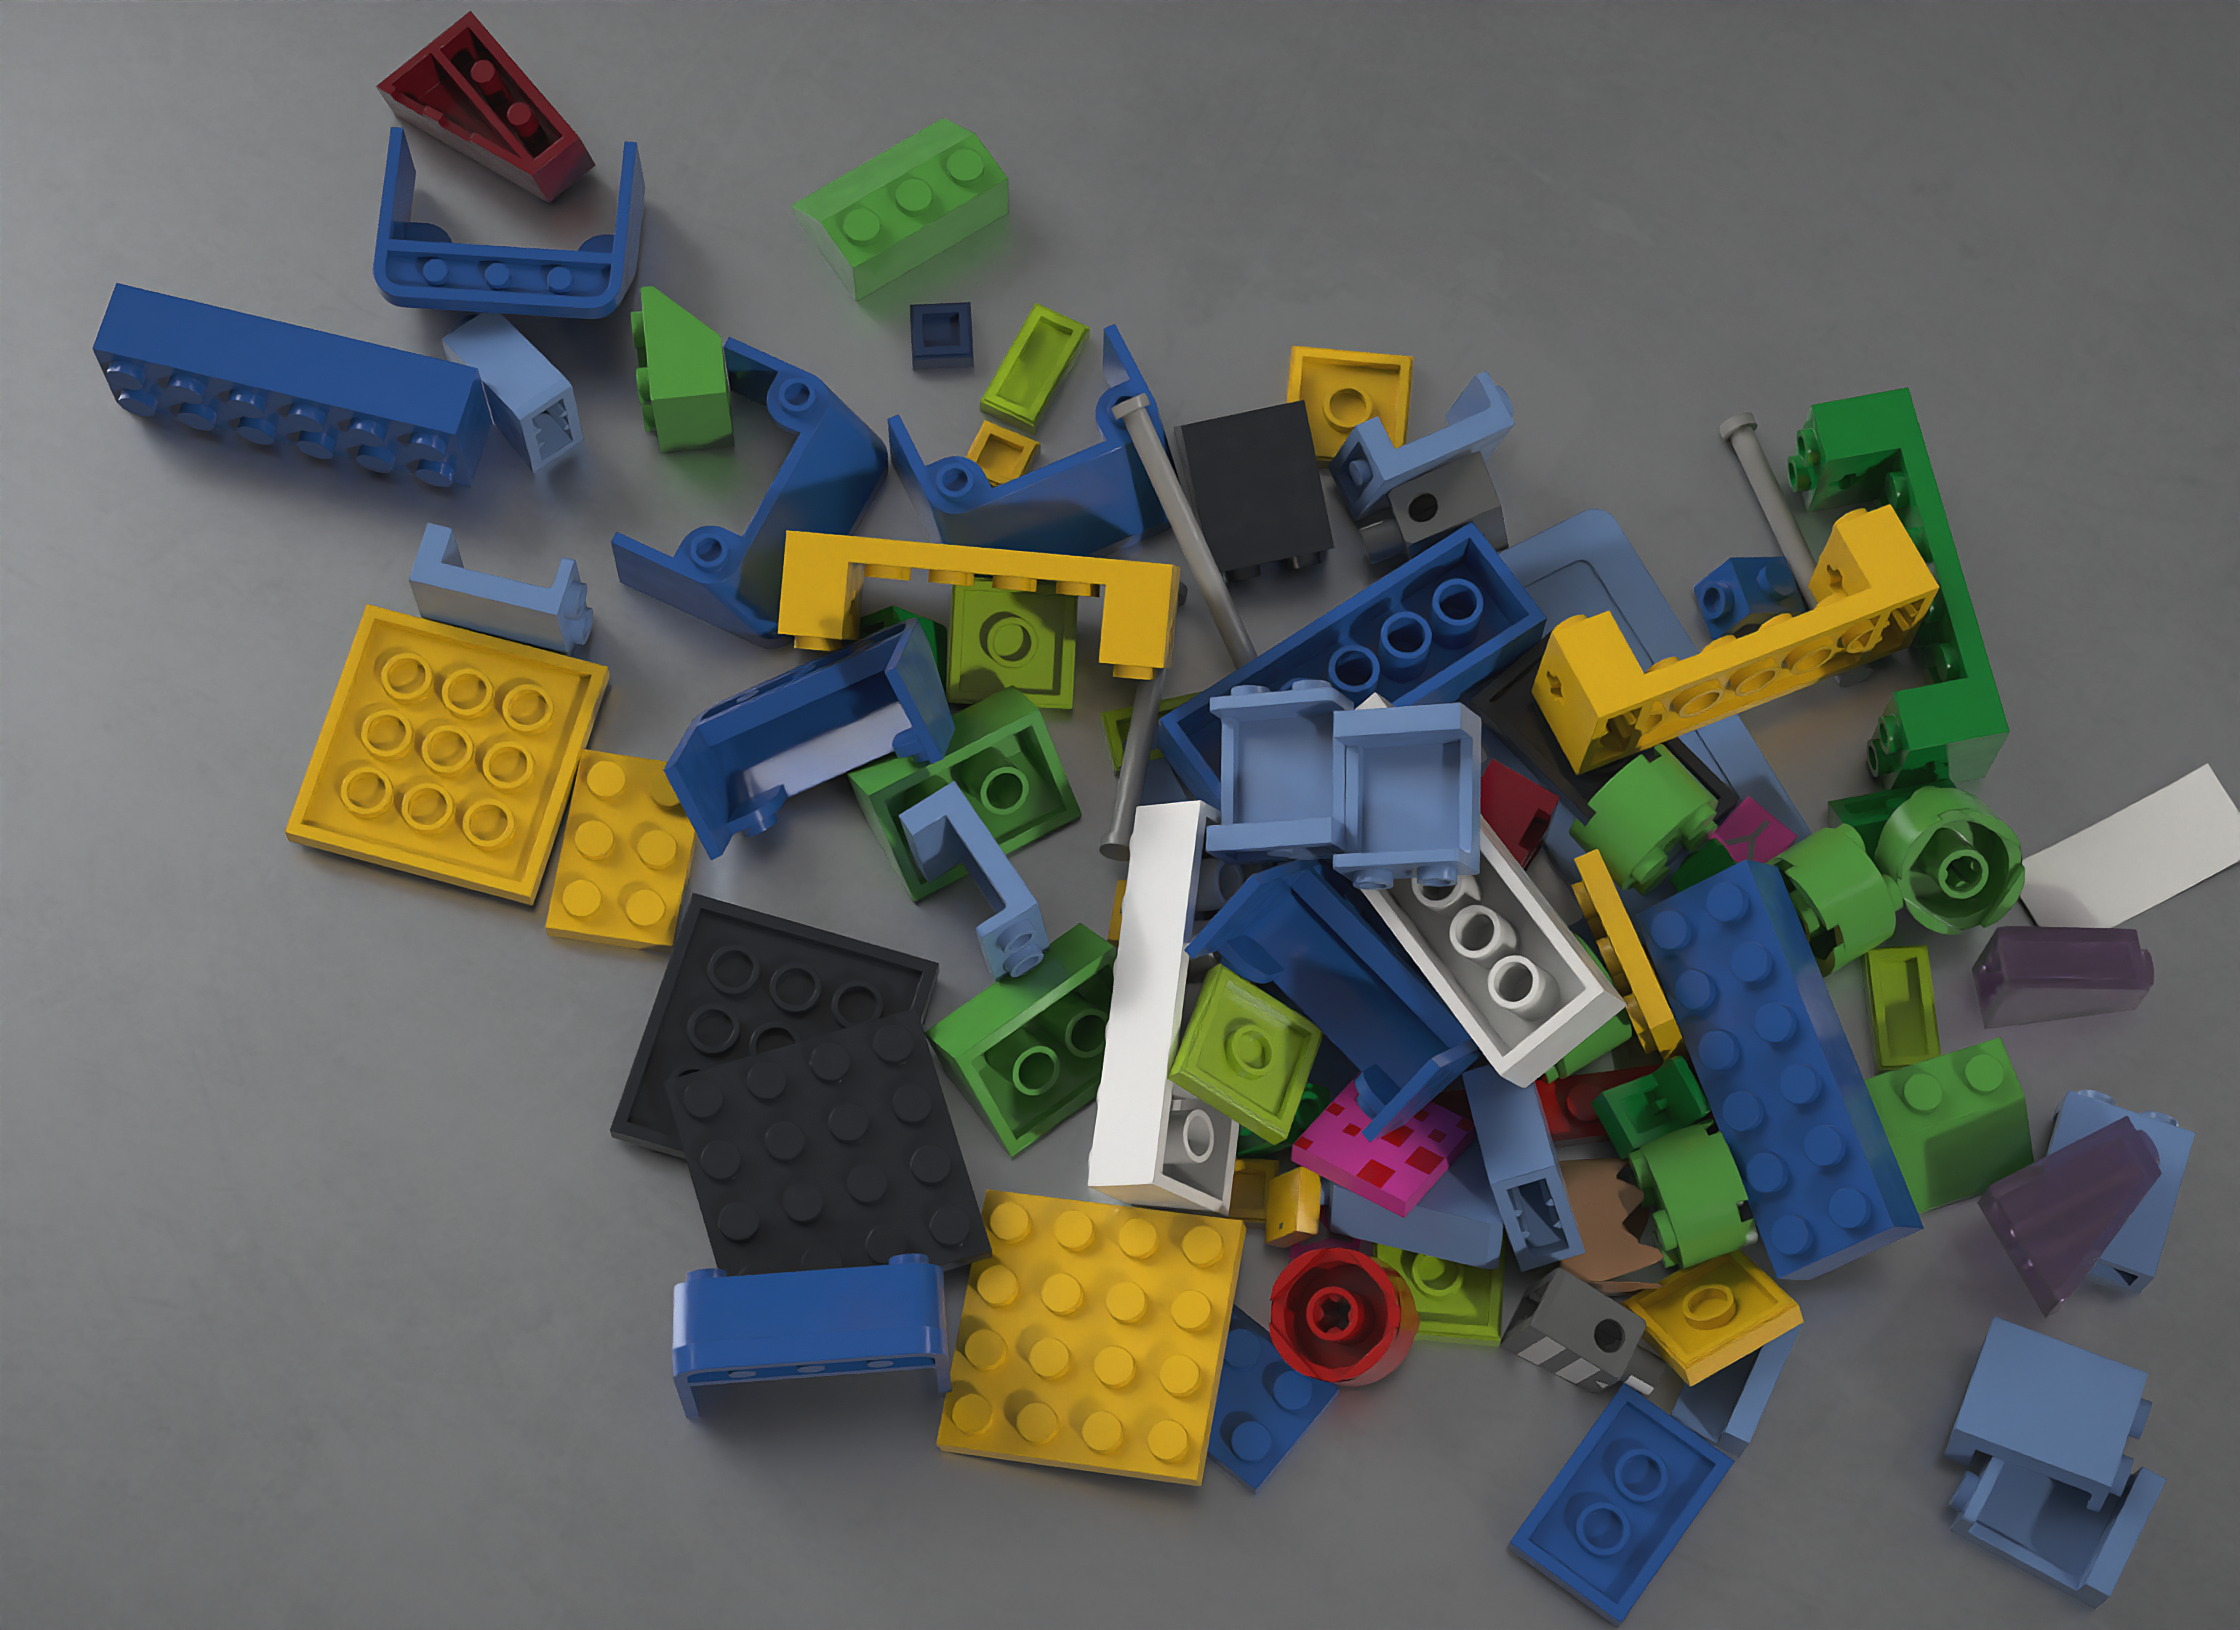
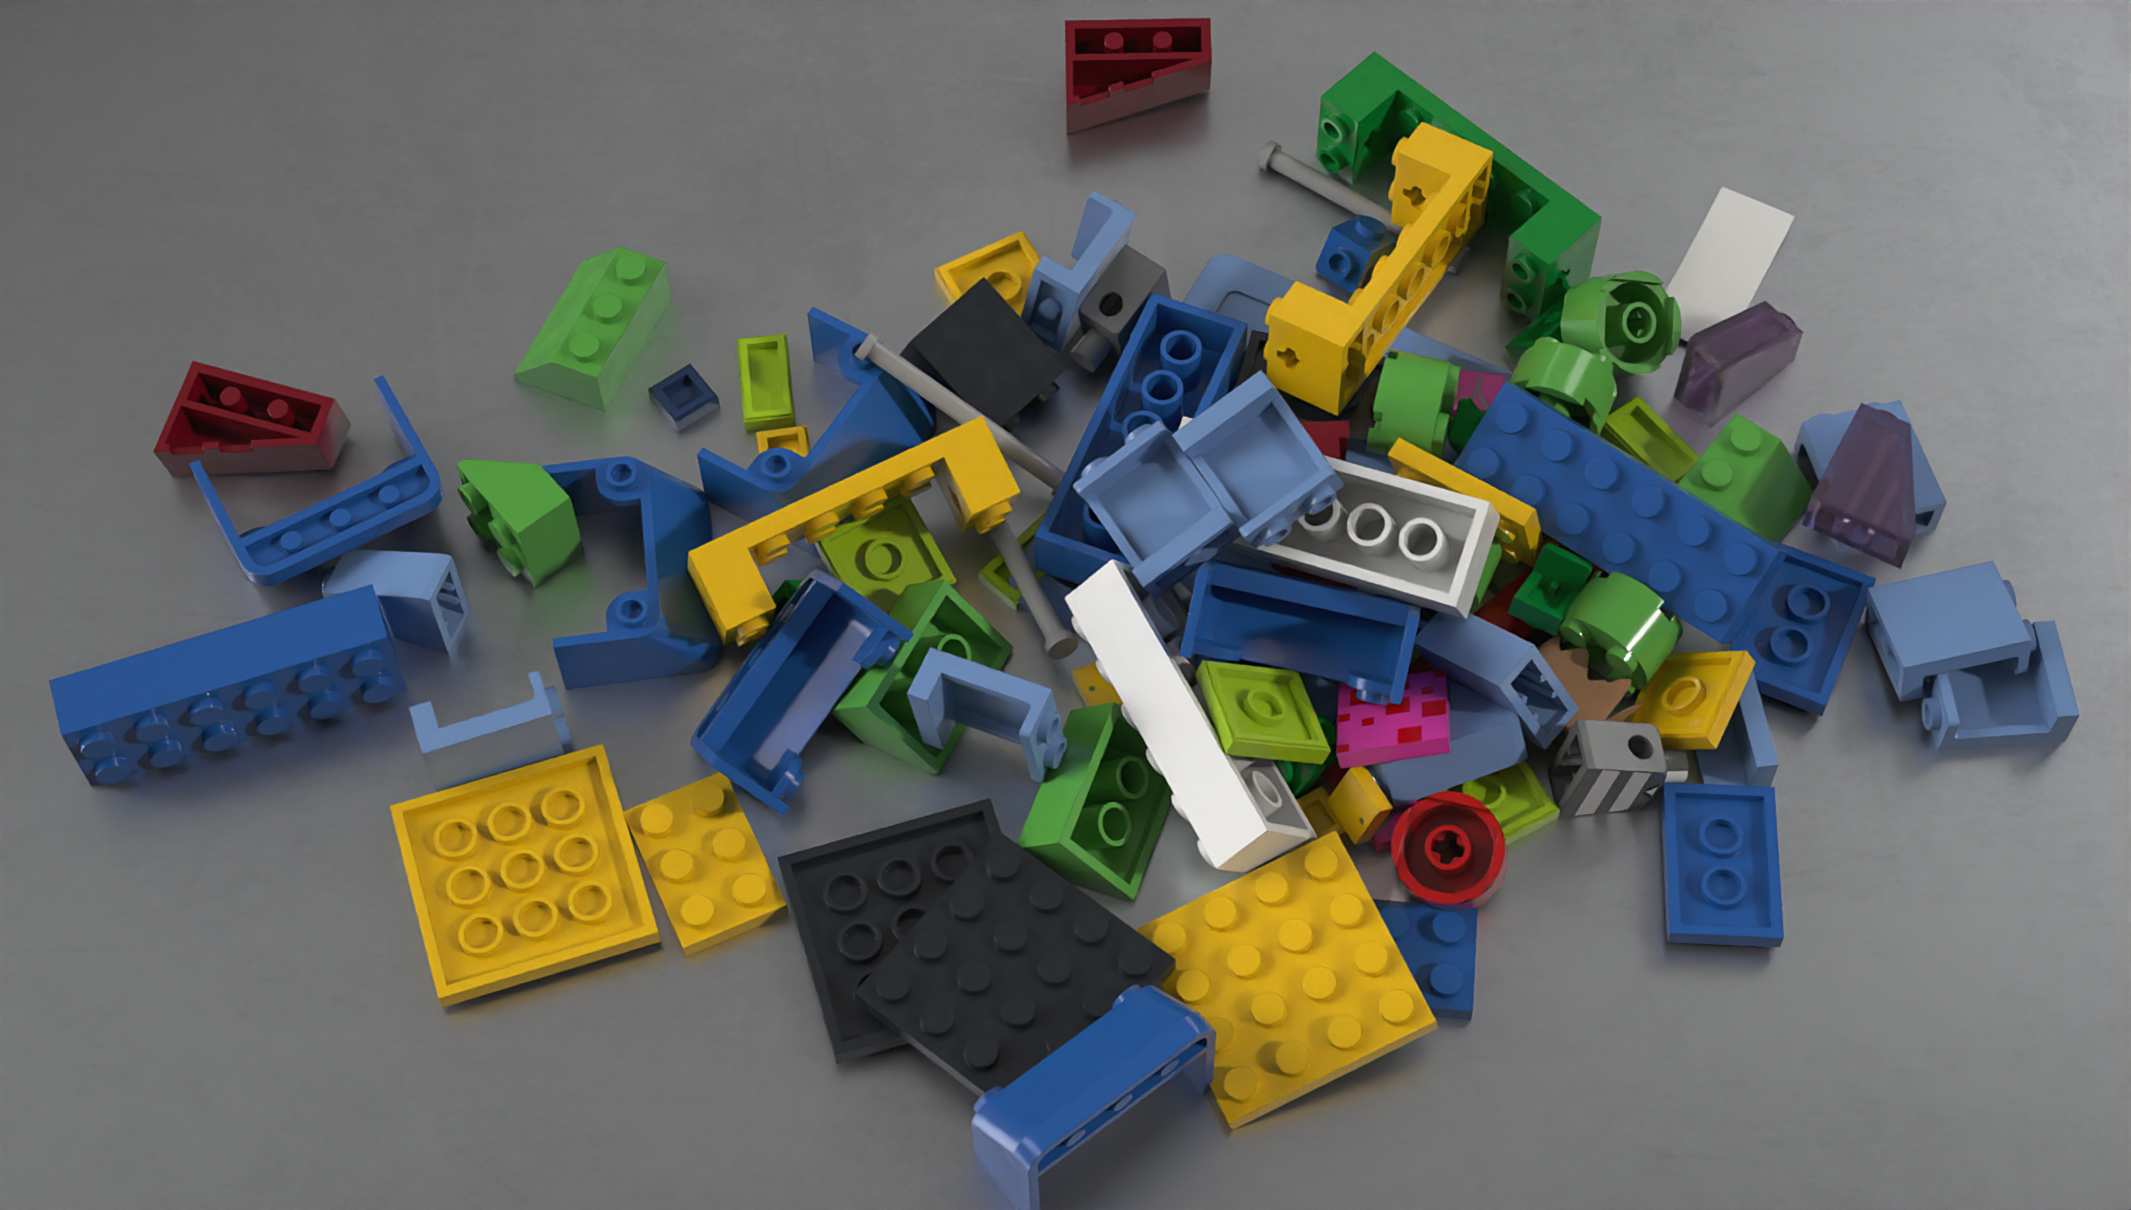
camera: 30 degrees left, 10 degrees down
none -> dark red wedge [1065,18,1212,134]
none -> blue plate [1729,541,1877,716]

